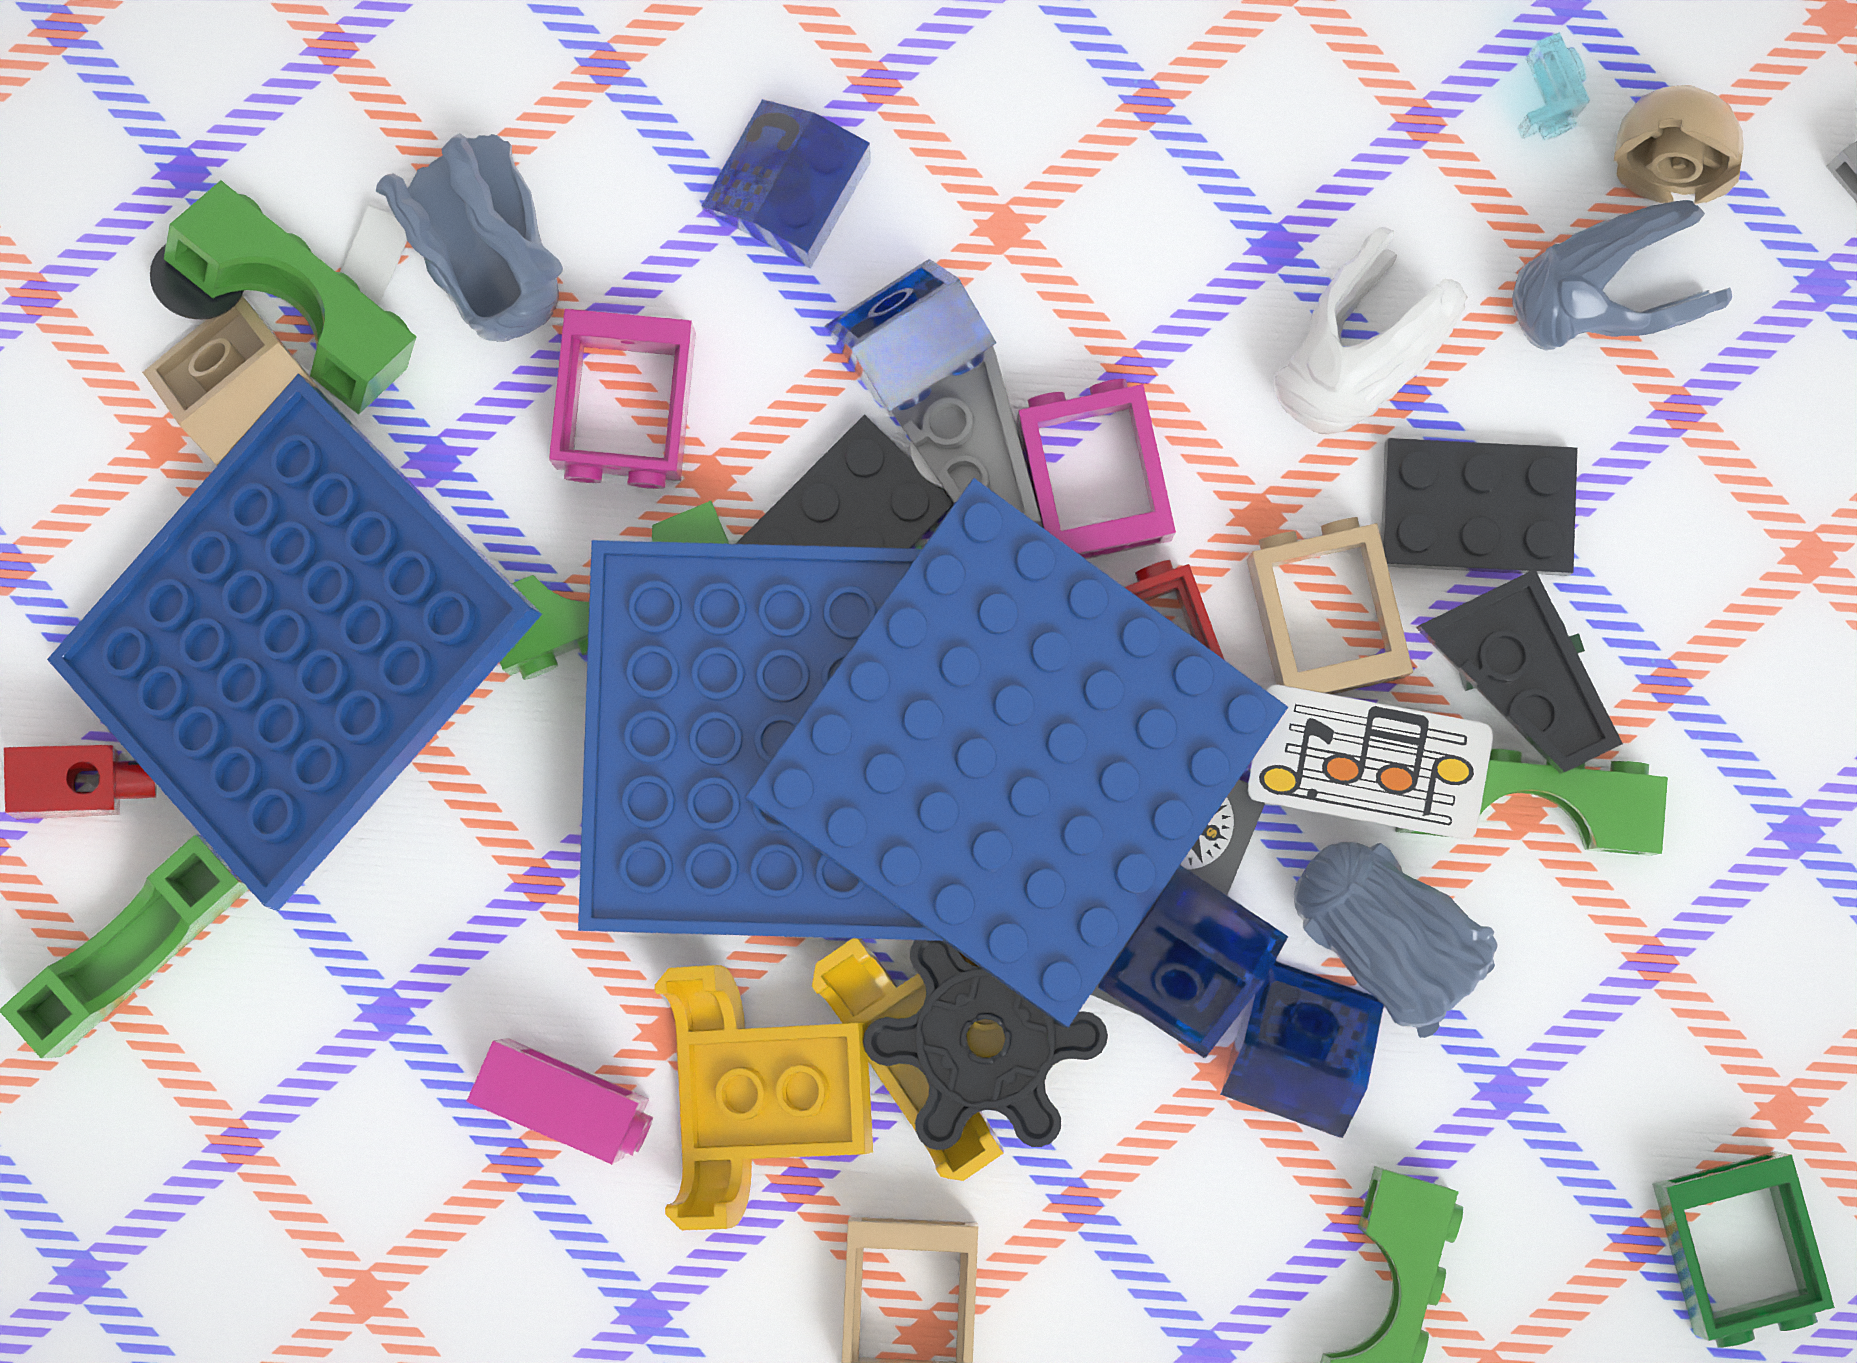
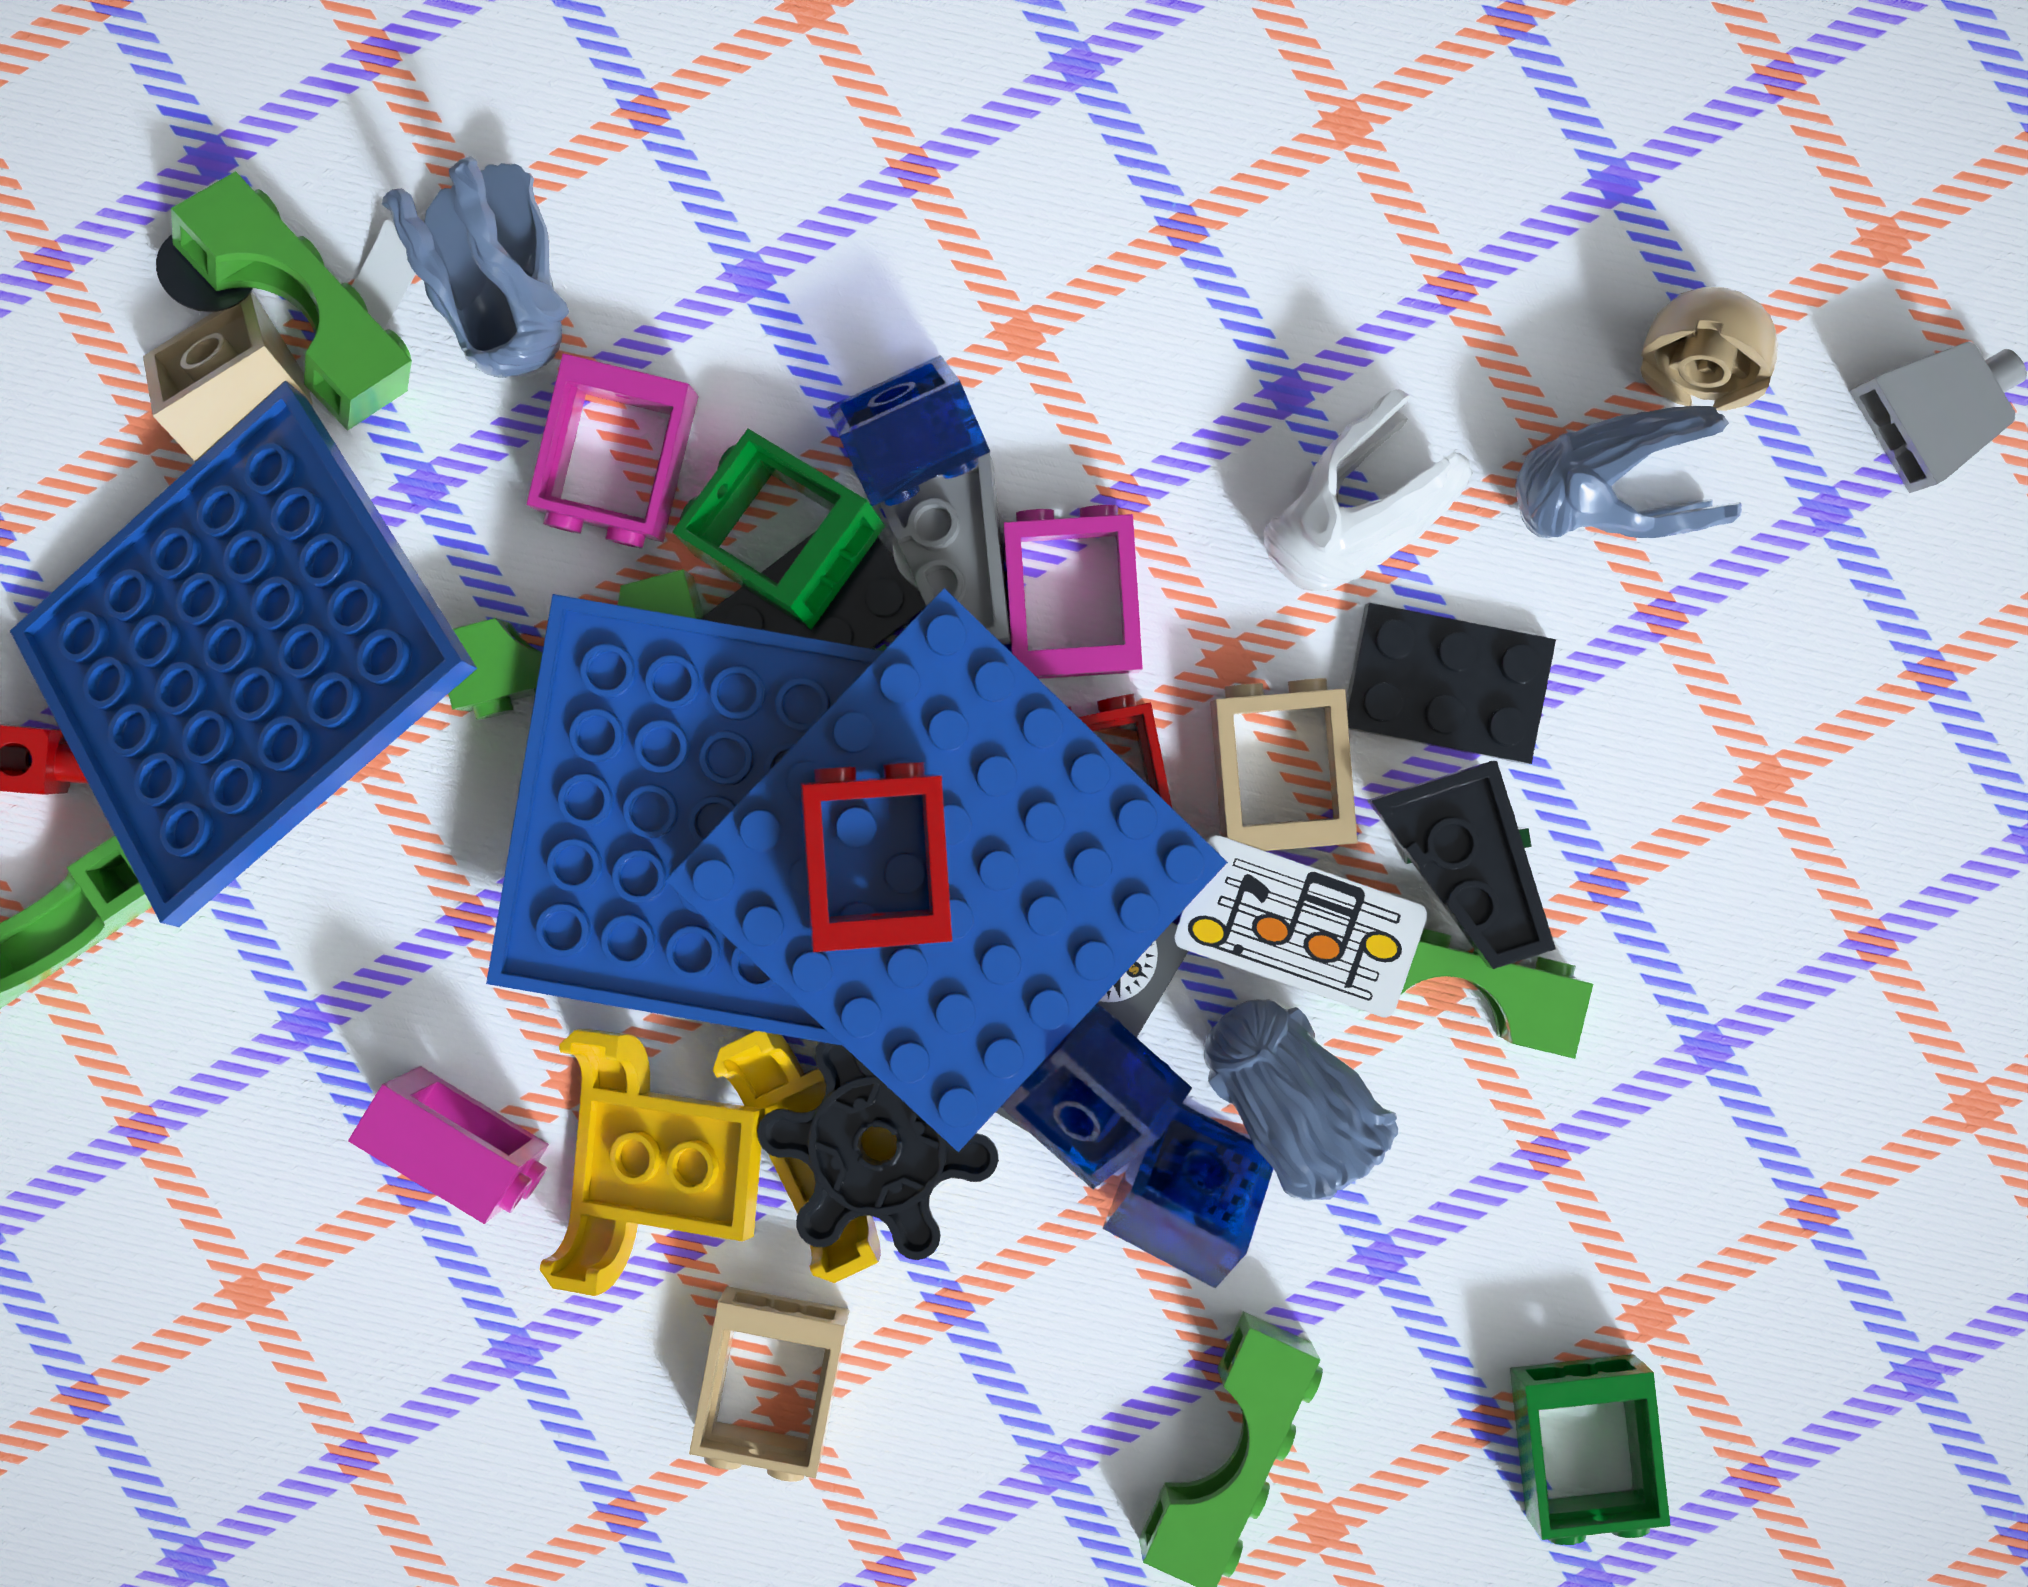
camera: 10 degrees right, 5 degrees up
clear blue slope [701,99,871,269] -> none
clear light blue bracket [1517,32,1590,141] -> none
none -> green window [672,428,885,630]
none -> red window [801,762,952,952]

